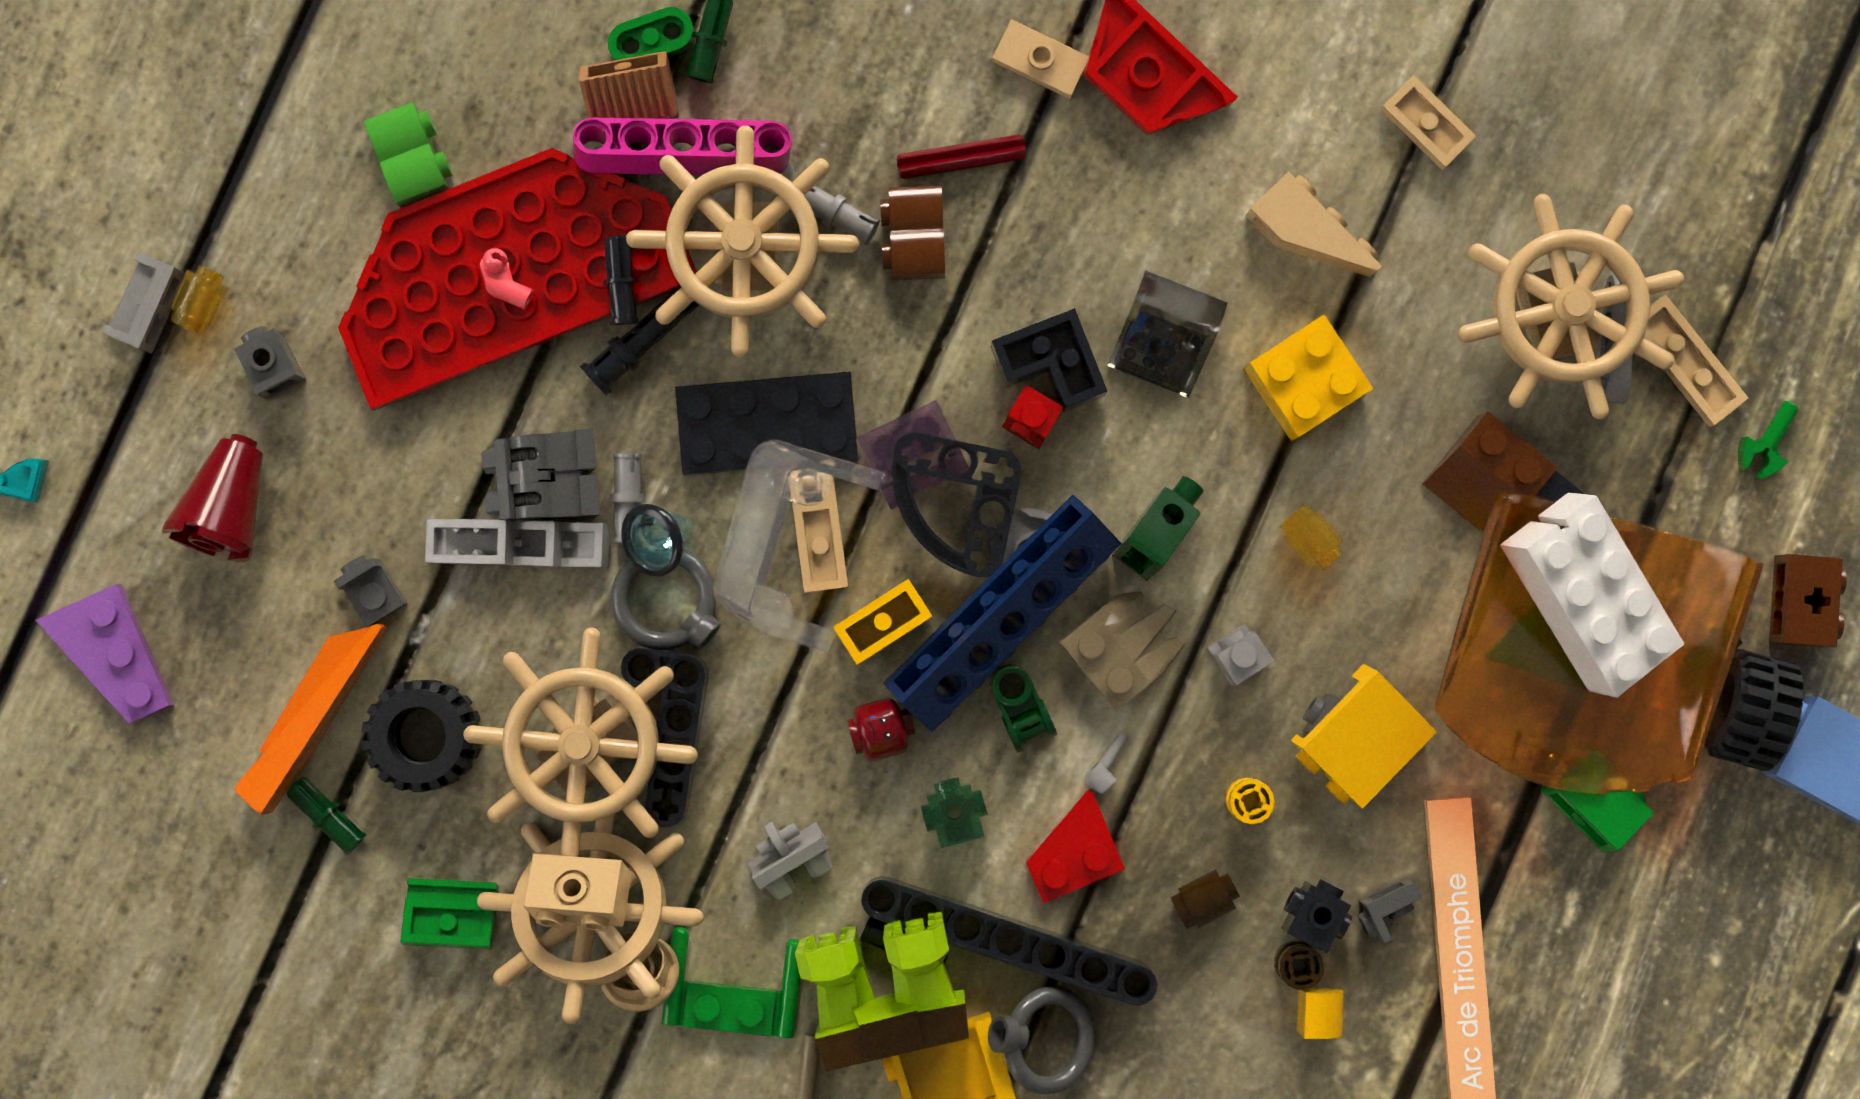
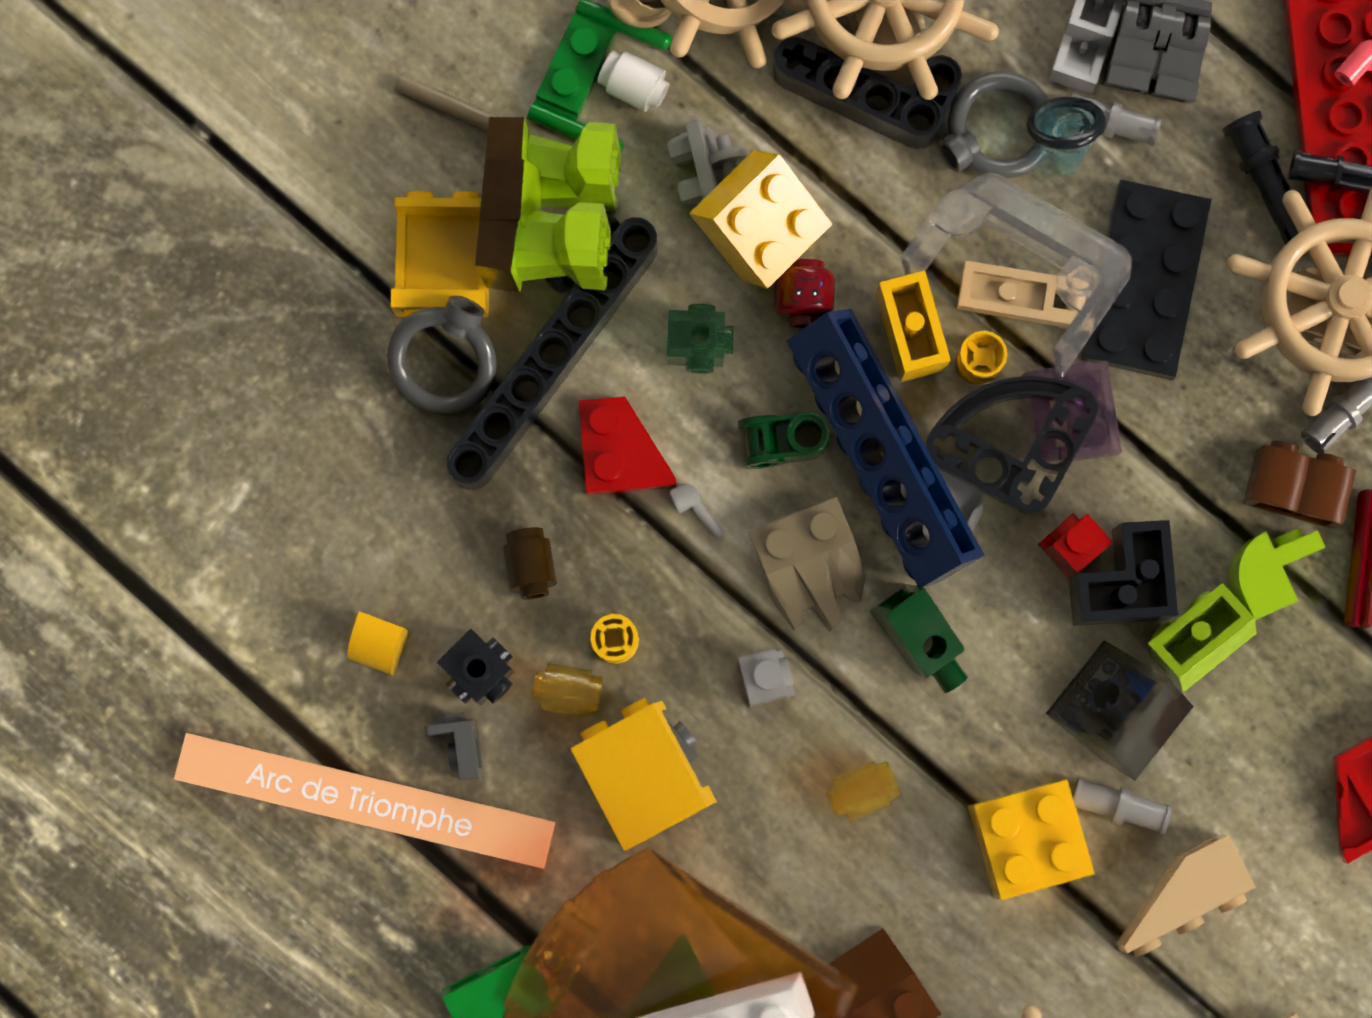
camera: 110 degrees right, 5 degrees down
dark brown wheel [1274,940,1324,990] -> none
none -> clear yellow brick [532,663,604,717]
none -> white brick [598,50,670,112]
none -> yellow brick [689,150,832,289]
none -> yellow wheel [955,330,1008,385]
none -> light grey pin [1072,778,1172,835]
none -> lime brick [1148,583,1257,693]
none -> lime brick [1228,528,1326,620]

